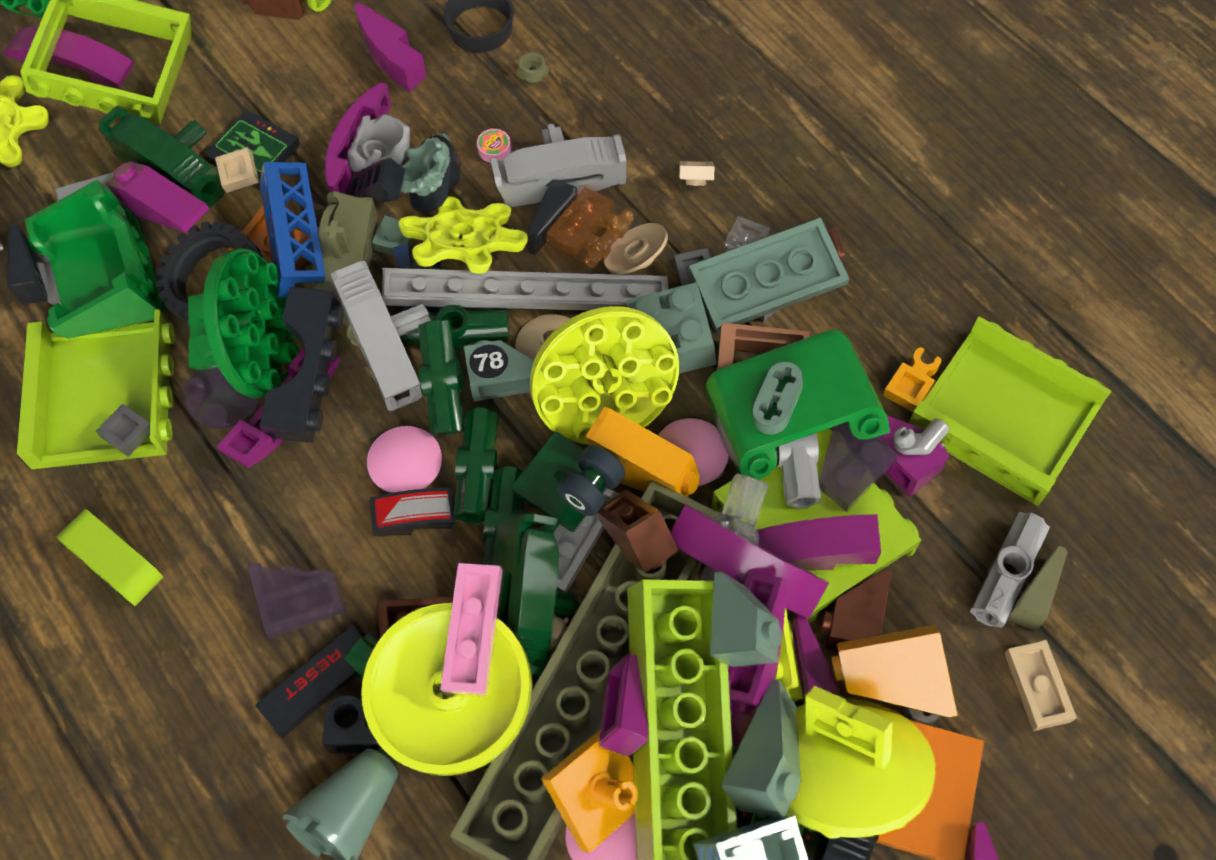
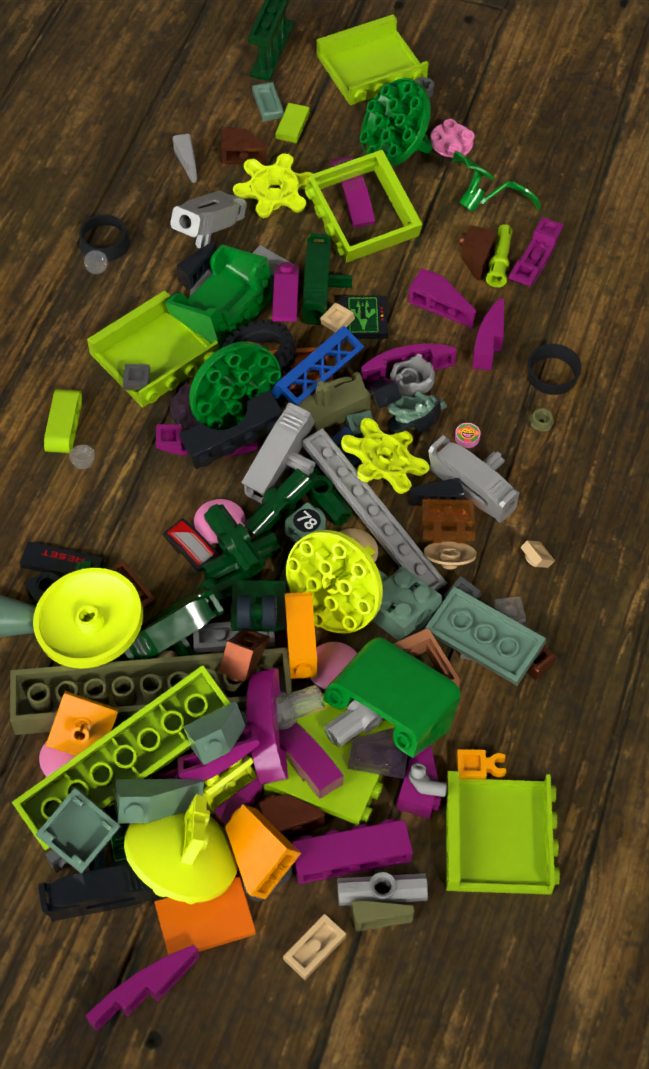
camera: 55 degrees right, 5 degrees down
clear purple wing [248,563,346,638] -> none
bright pink plate [441,563,503,696] -> none
magenta slope [599,653,648,756] -> none
sand green beam [752,362,803,435] -> none
none -> clear plate [69,445,95,469]
none -> dark green piece [204,504,265,576]
none -> magenta brick [291,819,413,885]
none -> magenta slope [408,268,476,328]

